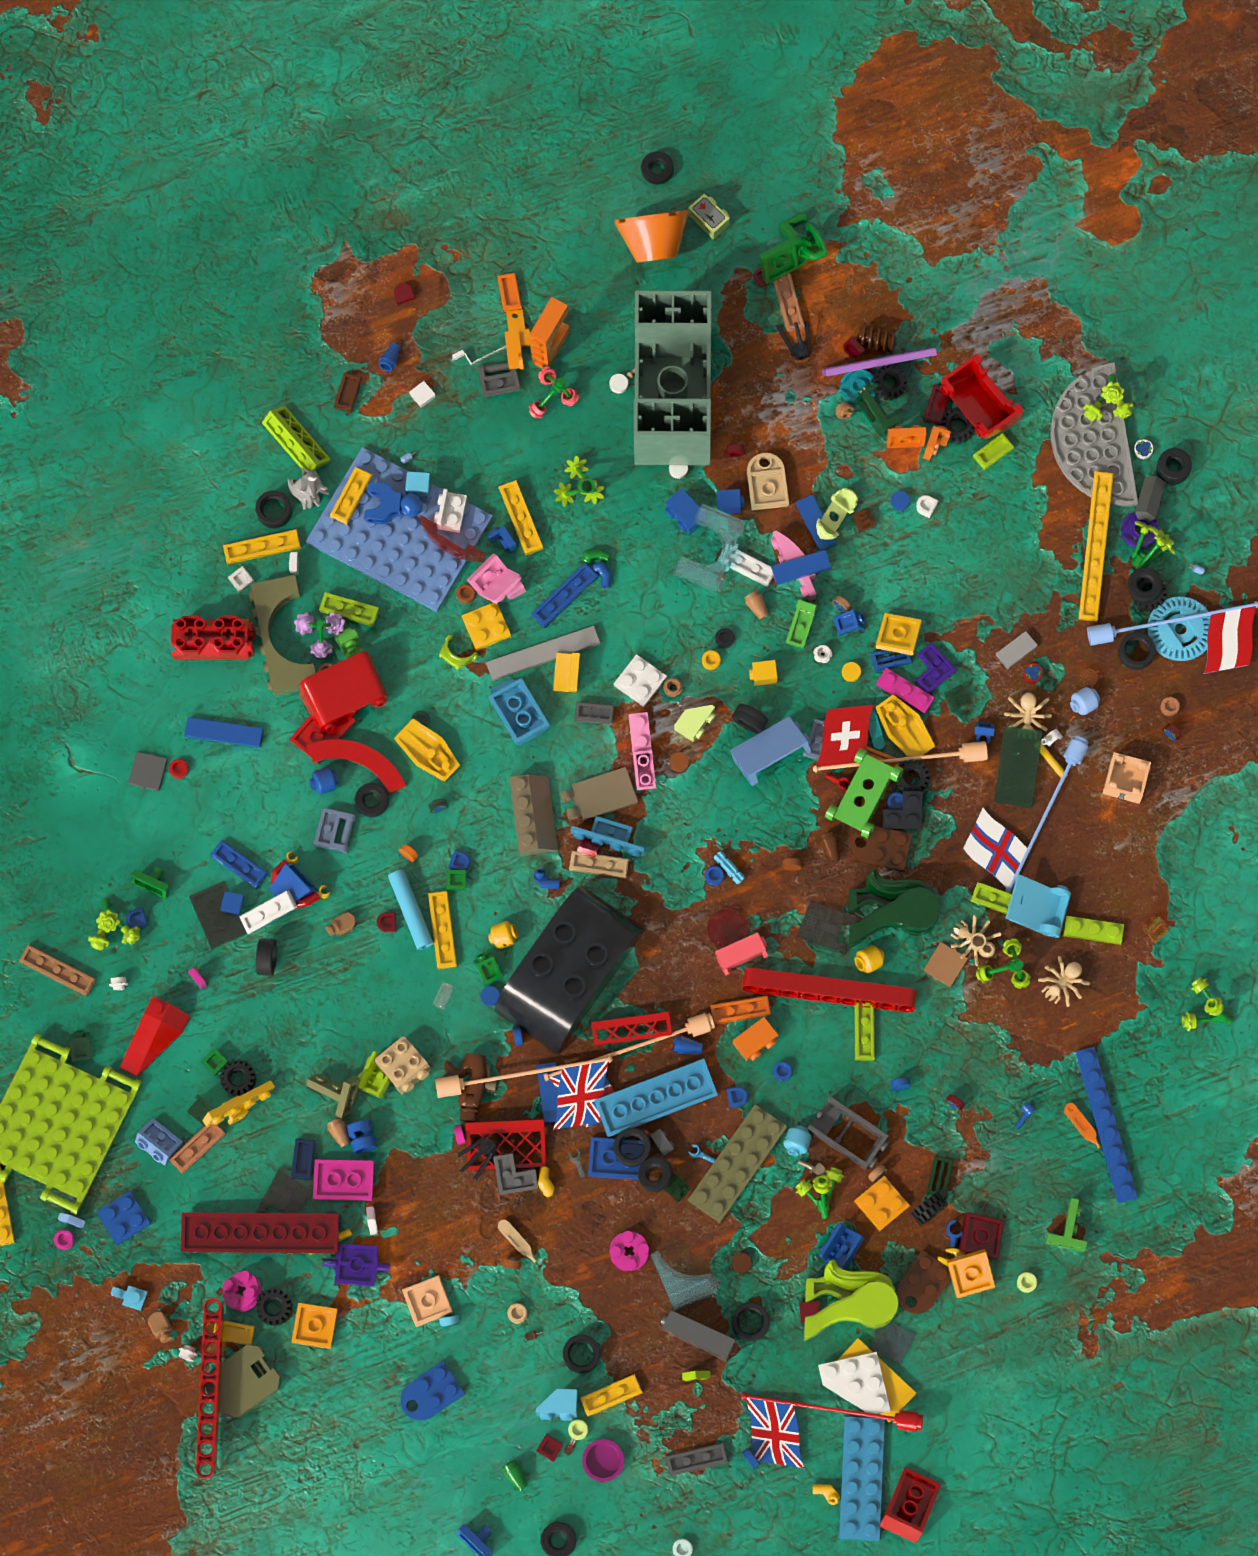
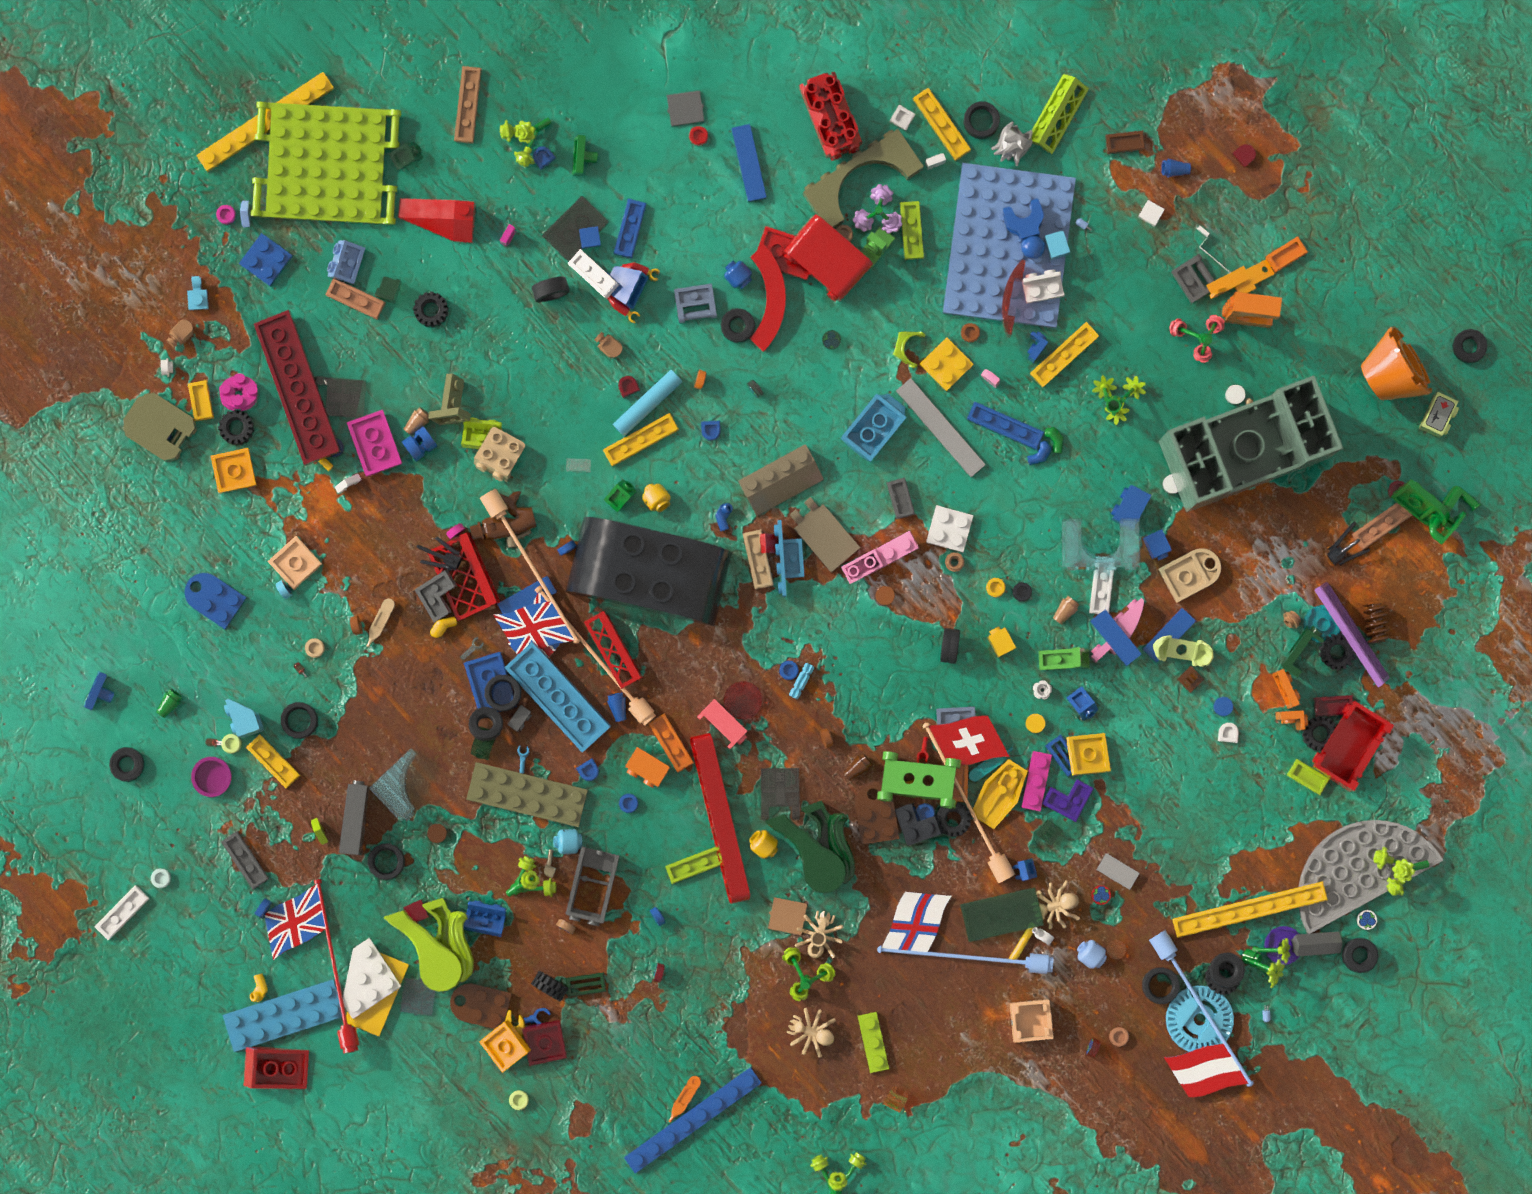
camera: 65 degrees right, 10 degrees up
white plate [109,977,128,990] -> none
red beam [196,1298,224,1479] -> none
green plate [201,1048,229,1076] -> none
yellow plate [202,1080,275,1127] -> none
dark blue tile [291,1139,315,1180] -> none
dark purple plate [323,1243,391,1287] -> none
yellow tile [330,467,373,525] -> none
yellow piece [394,719,460,782] -> none
green plate [446,870,466,891] -> none
bright pink bracket [467,554,522,603] -> none
blue tile [480,986,500,1007] -> none
dark red tile [536,1434,564,1462] -> none
yellow panel [553,653,580,693] -> none
dark pink plate [609,1231,649,1271] -> none
yellowish green slope [674,705,716,742] -> none
dark red tile [725,444,745,458] -> none
medium blue panel [730,717,811,786] -> none
medium nougat tile [832,596,851,613] -> none
dark red tile [843,336,865,358] -> none
light orange plate [854,1176,910,1232] -> none
lime plate [971,882,1012,914] -> none
medium azure door [1005,874,1071,938] -> none
blue hand [1015,1103,1034,1130] -> none
bright green bracket [1045,1198,1087,1252] -> none

